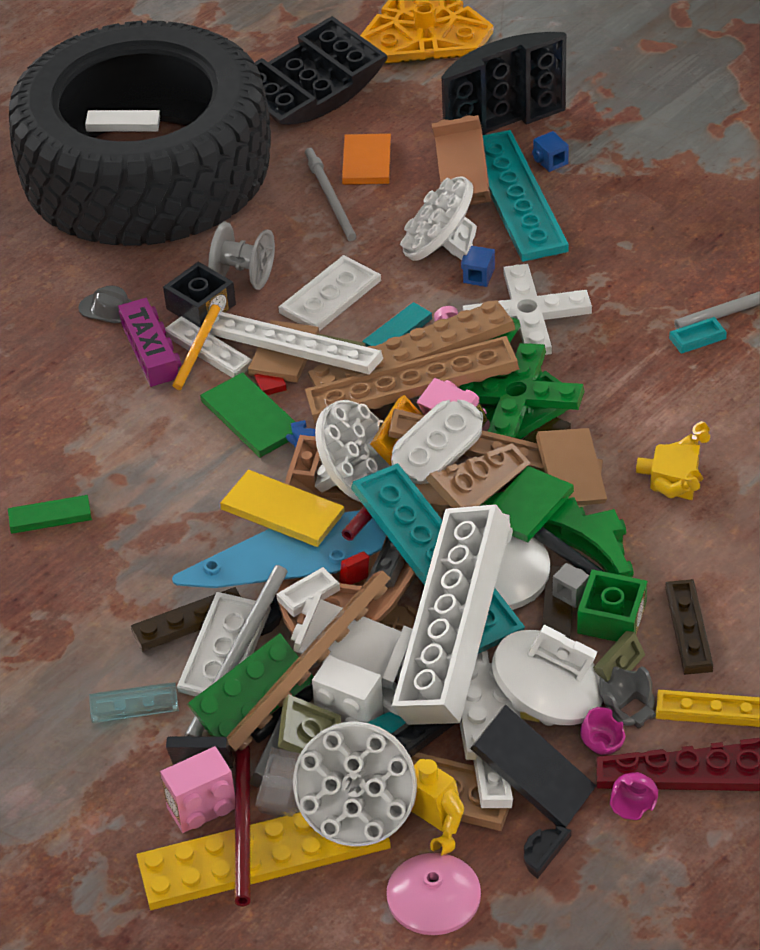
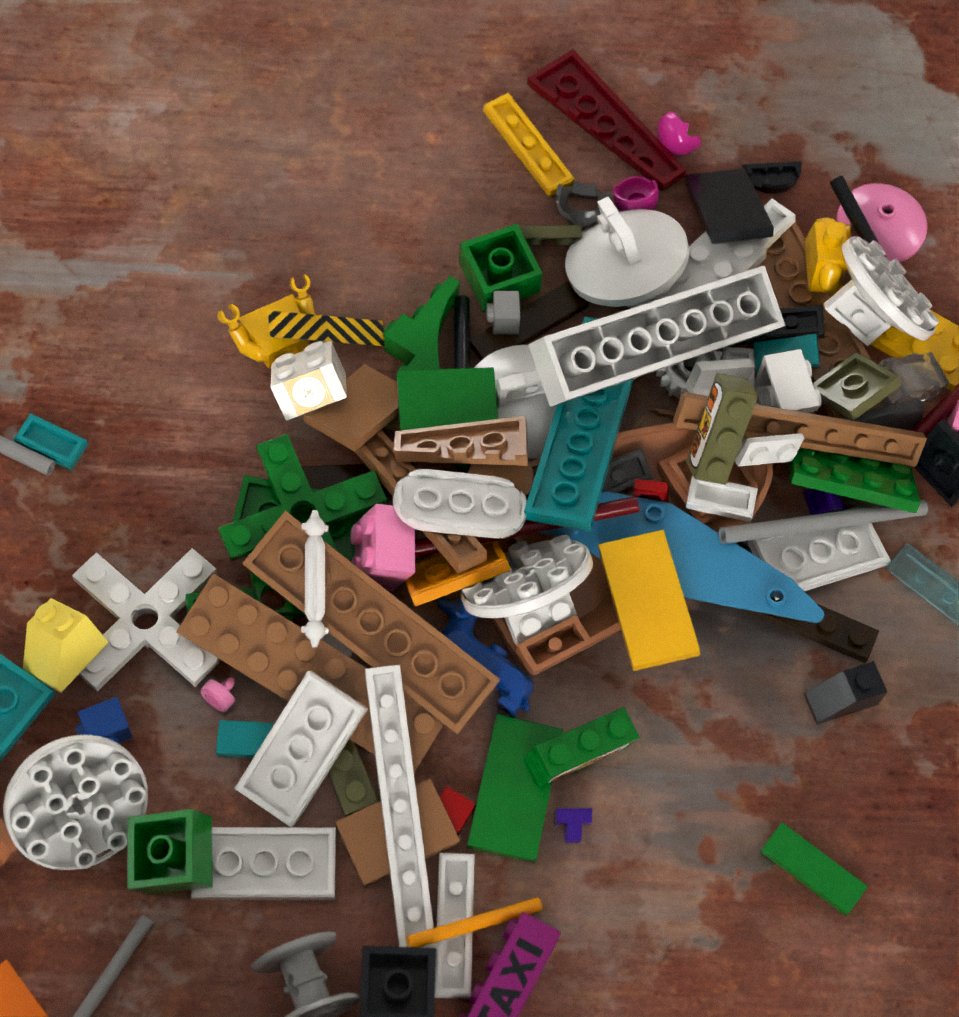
camera: 140 degrees left, 20 degrees up
dark brown tile [665,579,714,675] -> none
none -> light yellow slope [23,598,109,693]
none -> green brick [127,809,212,895]
none -> white plate [234,671,368,827]
none -> sticker [268,311,384,346]
none -> white brick [270,341,347,421]
none -> white wheel [301,510,329,648]
none -> green brick [524,707,640,787]
none -> dark purple tile [554,808,592,843]
none -> olive brick [686,373,758,485]
none -> black slope [804,661,888,725]
none -> black piece [829,175,888,259]

